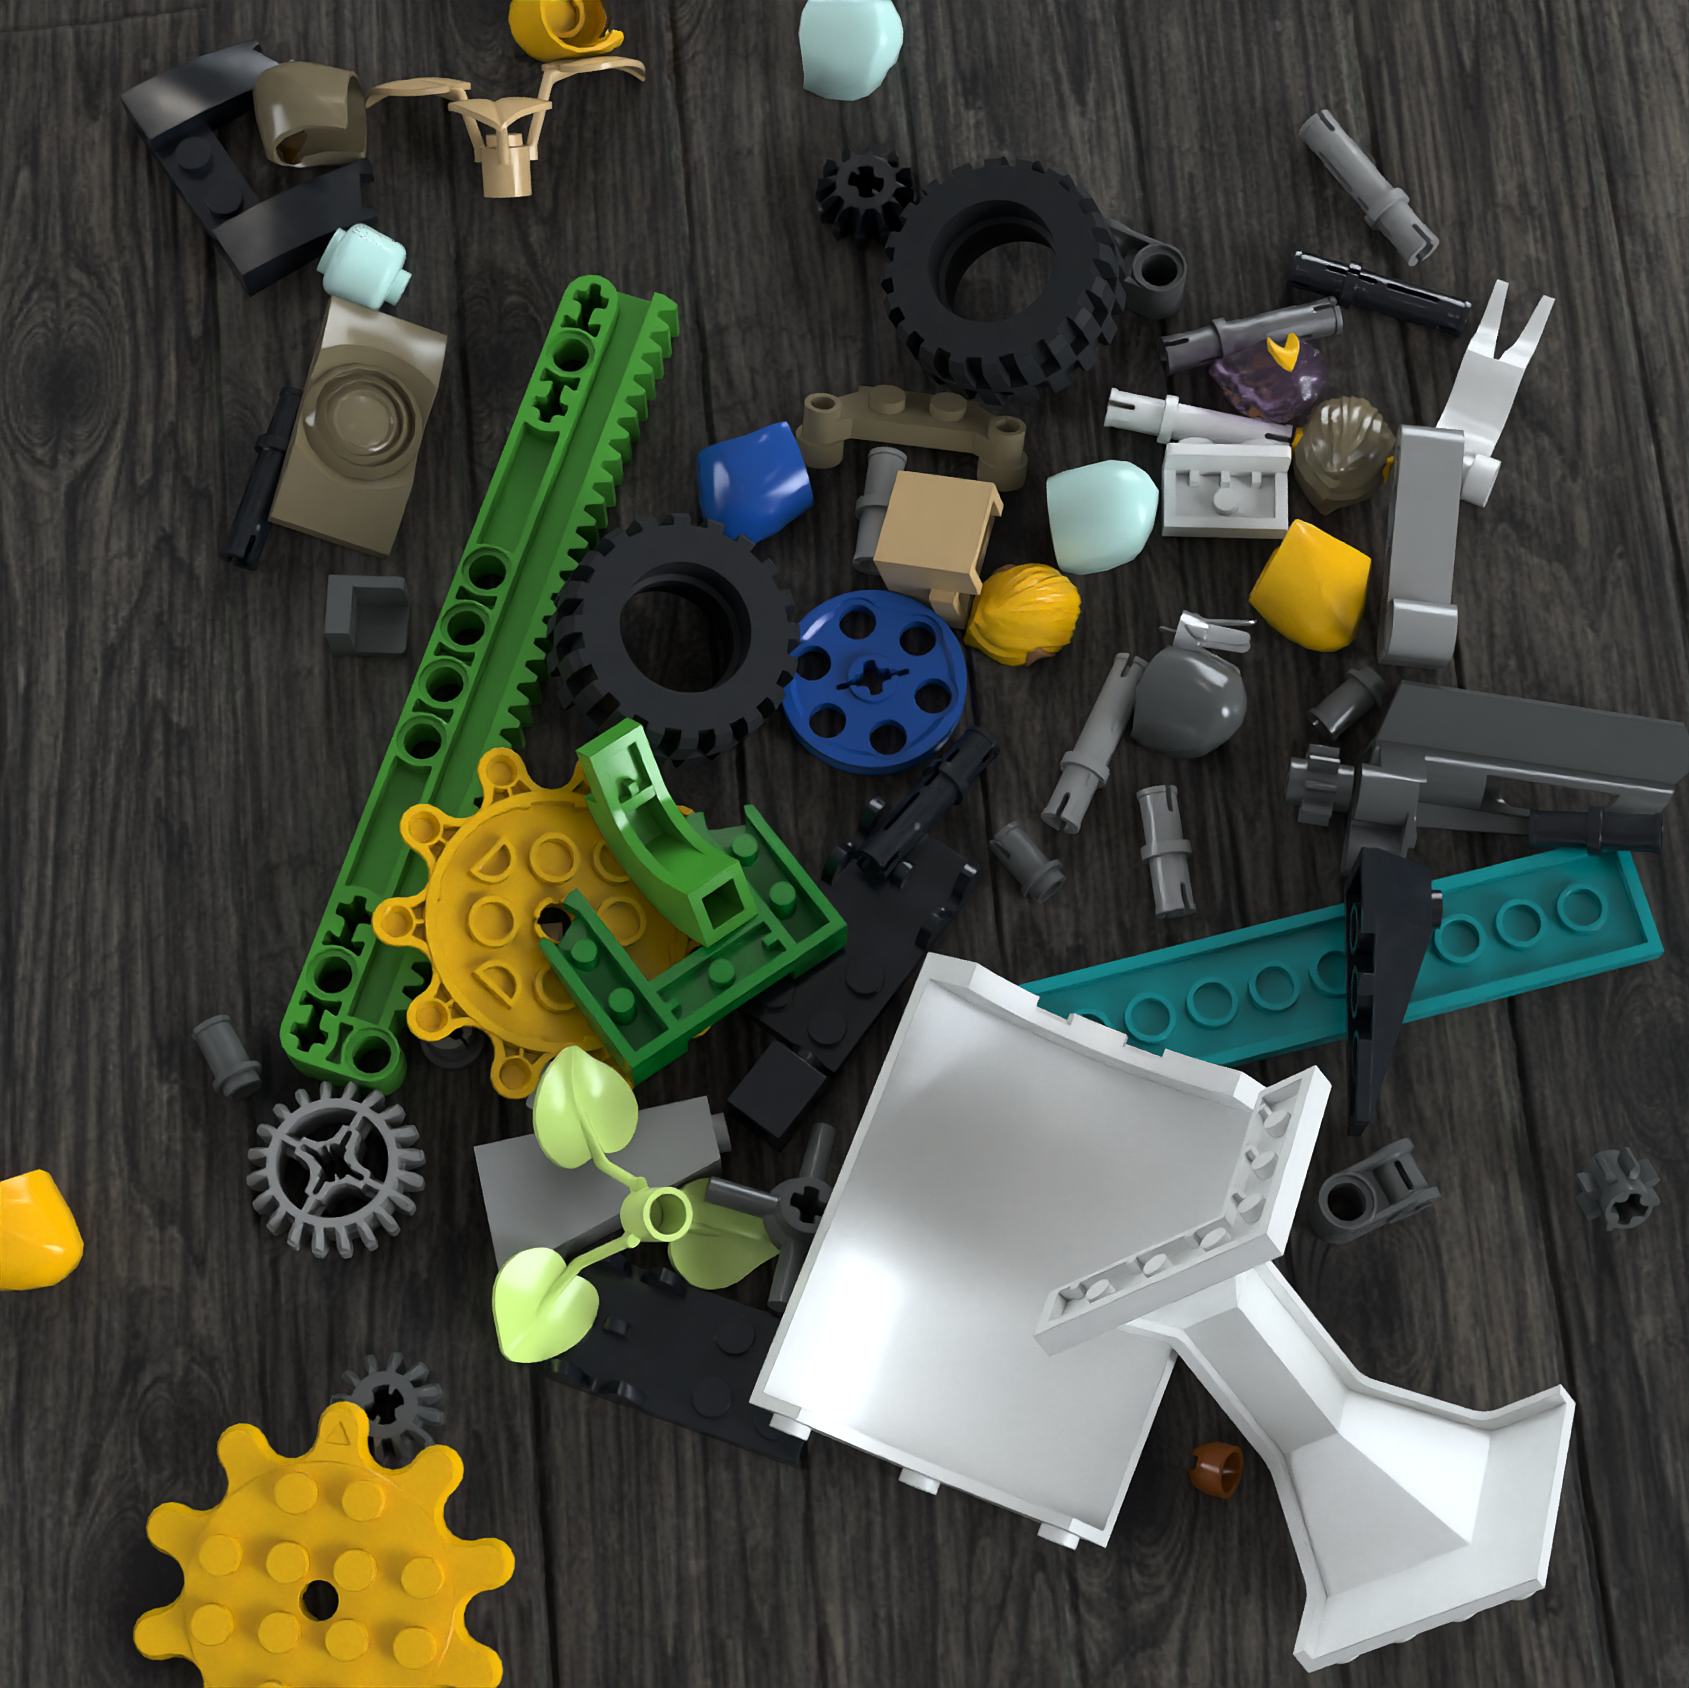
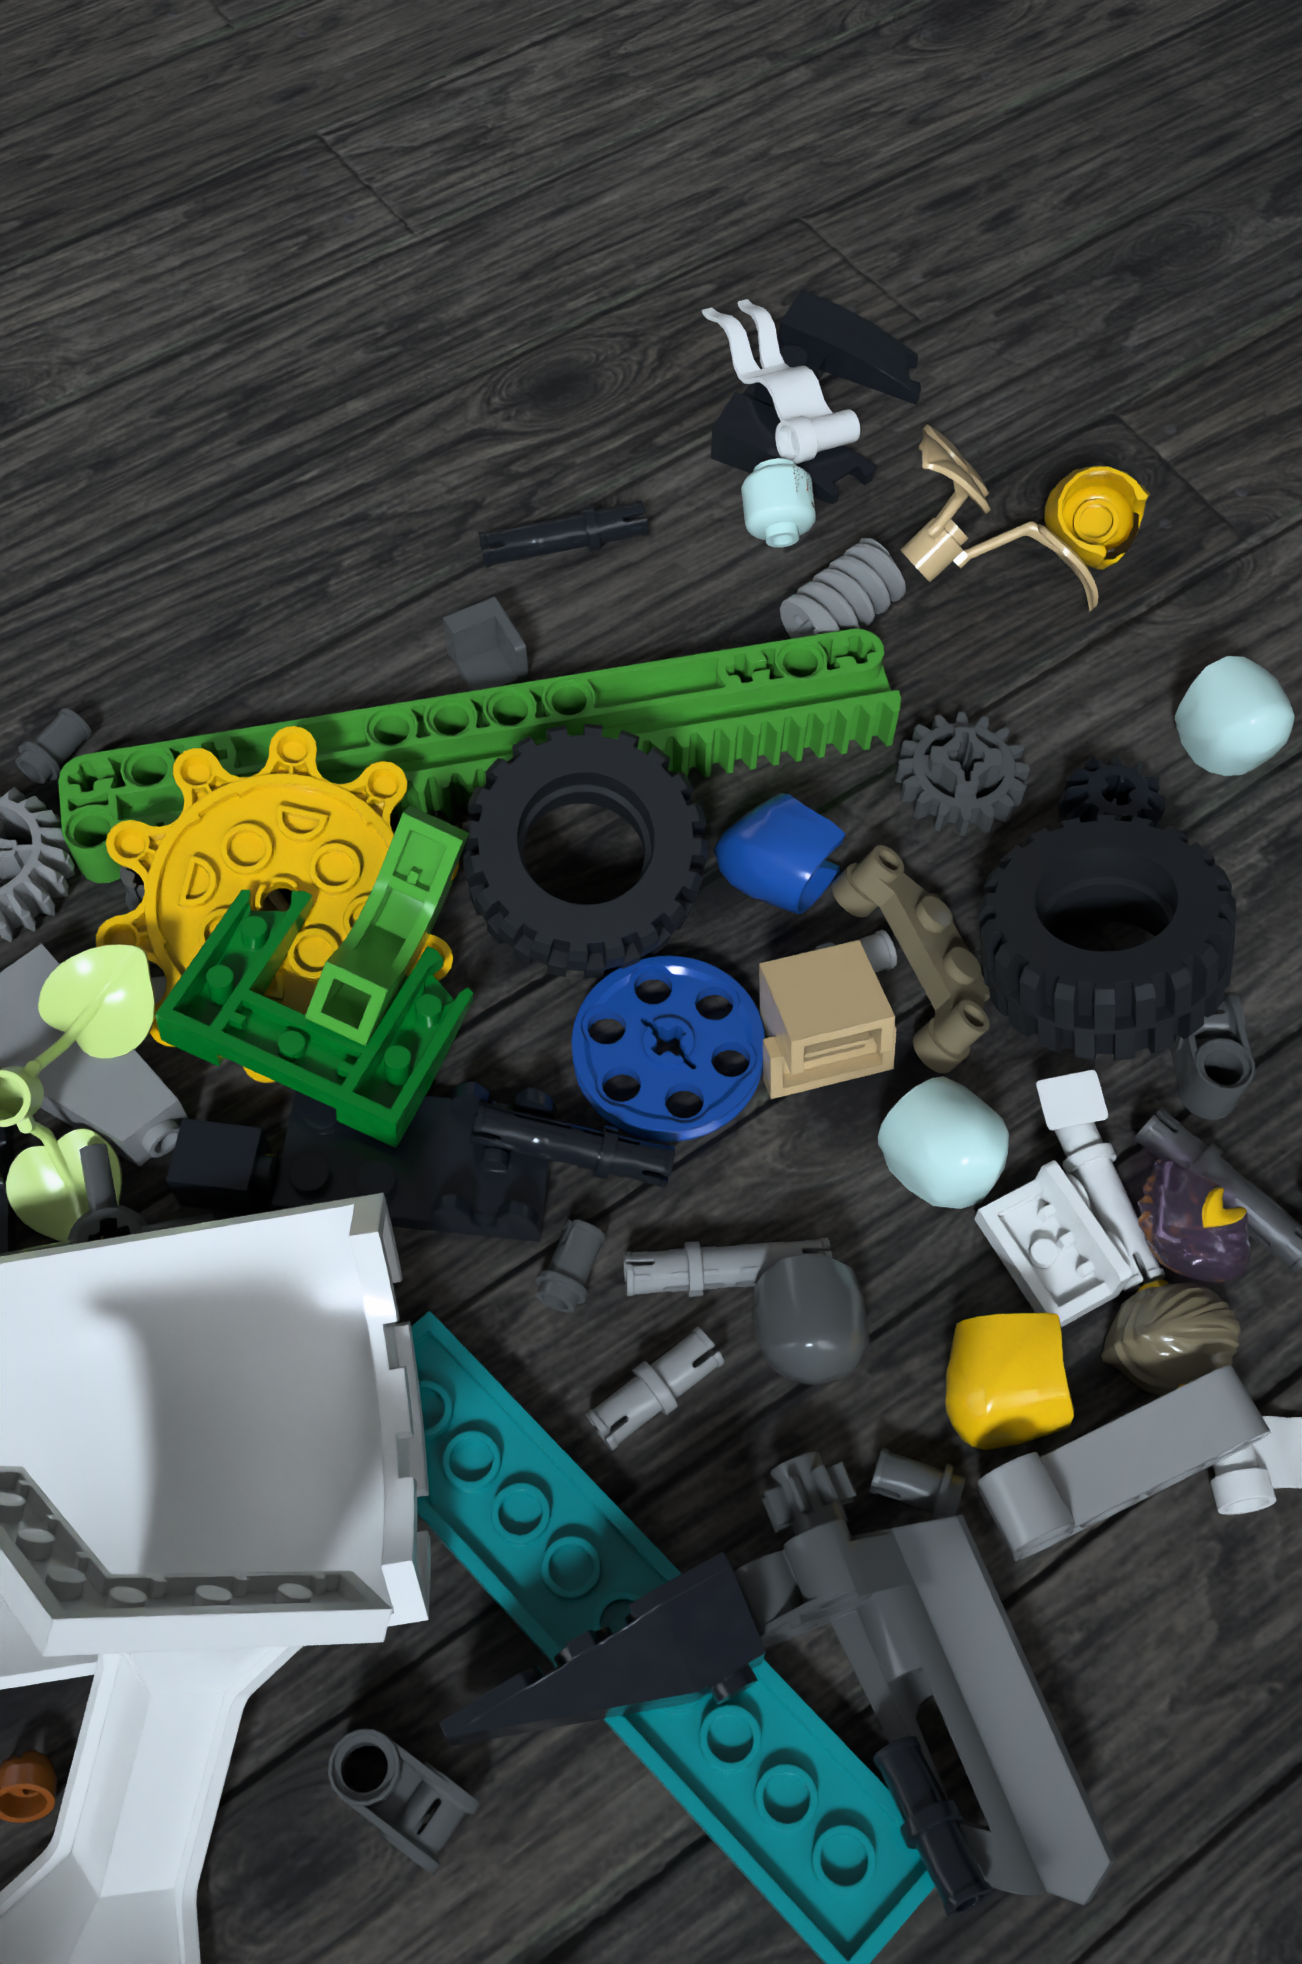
camera: 60 degrees right, 10 degrees down
dark tan piece [253,61,367,168] -> none
dark tan slope [268,295,447,560] -> none
yellow hair [963,563,1081,667] -> none
flat silver piece [1158,610,1257,674] -> none
none -> white flag [702,299,860,464]
none -> light grey piece [780,538,906,639]
none -> dark grey gear [895,712,1030,836]
none -> white sticker [1036,1070,1108,1130]

